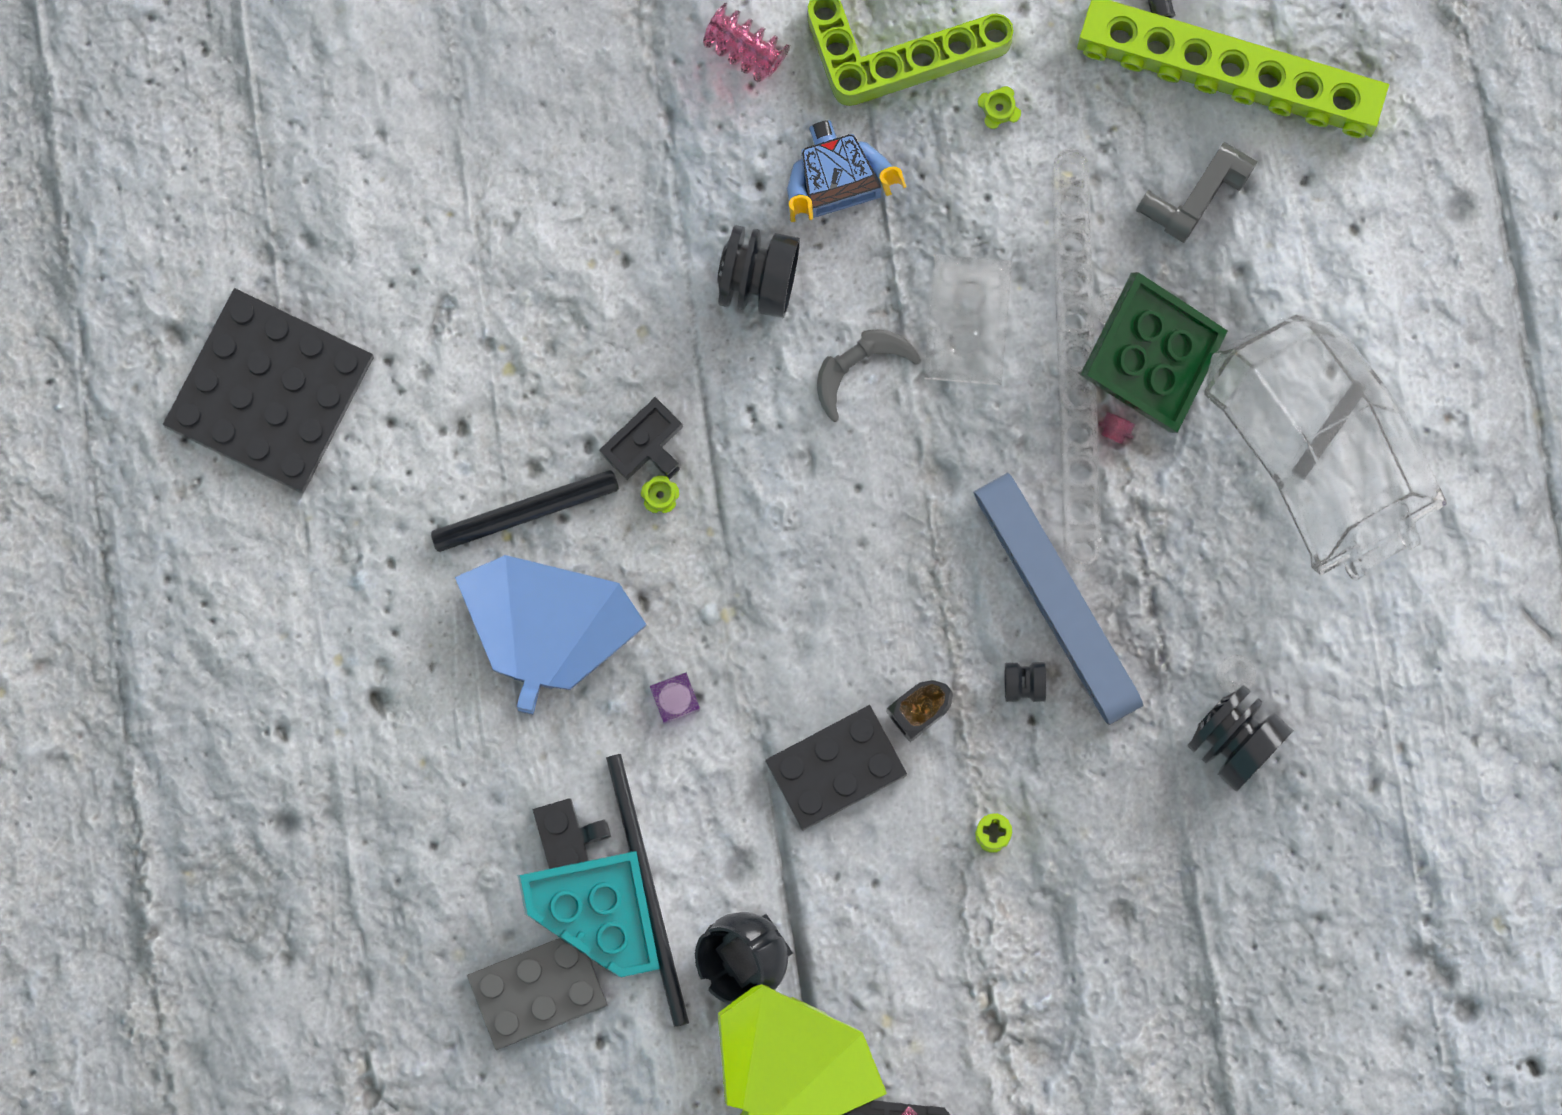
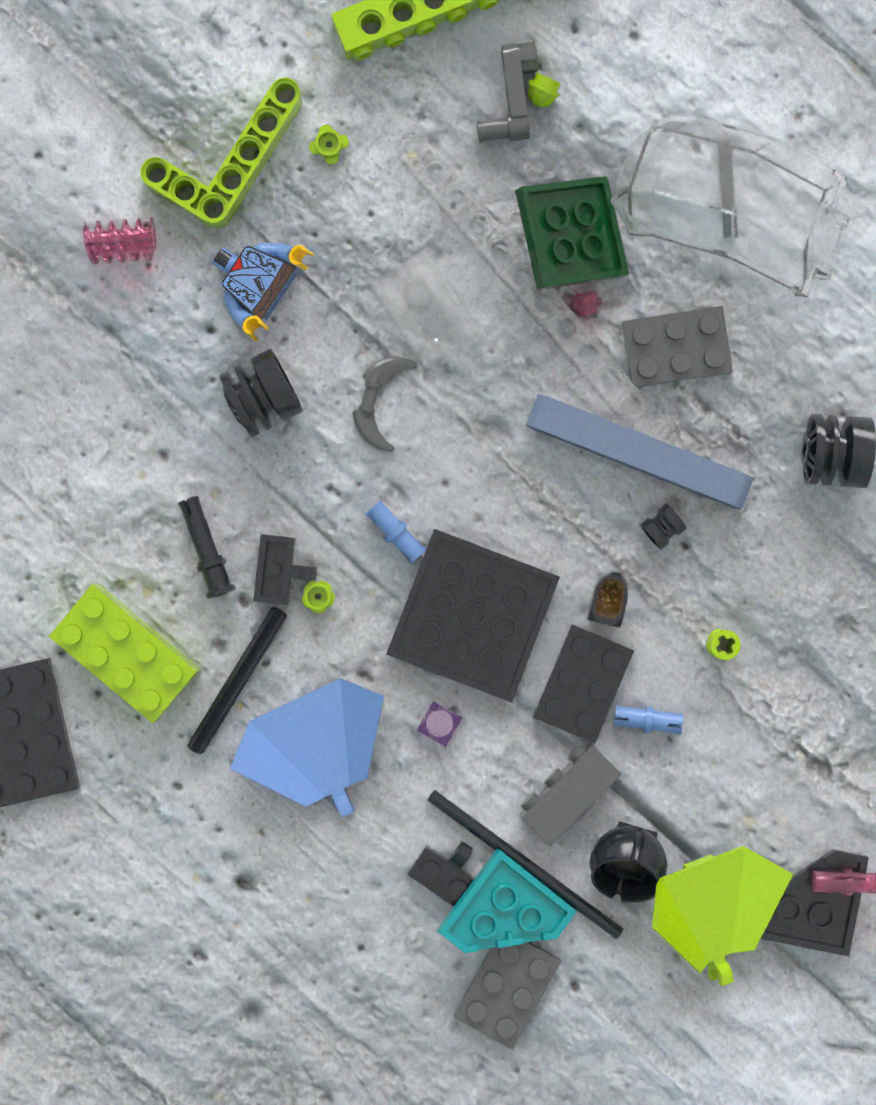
camera: 45 degrees left, 10 degrees up
none -> lime brick [48,584,201,724]
none -> black pin [178,496,236,599]
none -> medium blue pin [365,500,426,564]
none -> black plate [386,529,560,703]
none -> dark grey brick [520,743,621,847]
none -> lime plate [528,72,561,107]
none -> medium blue pin [614,705,683,735]
none -> dark grey plate [622,306,733,388]

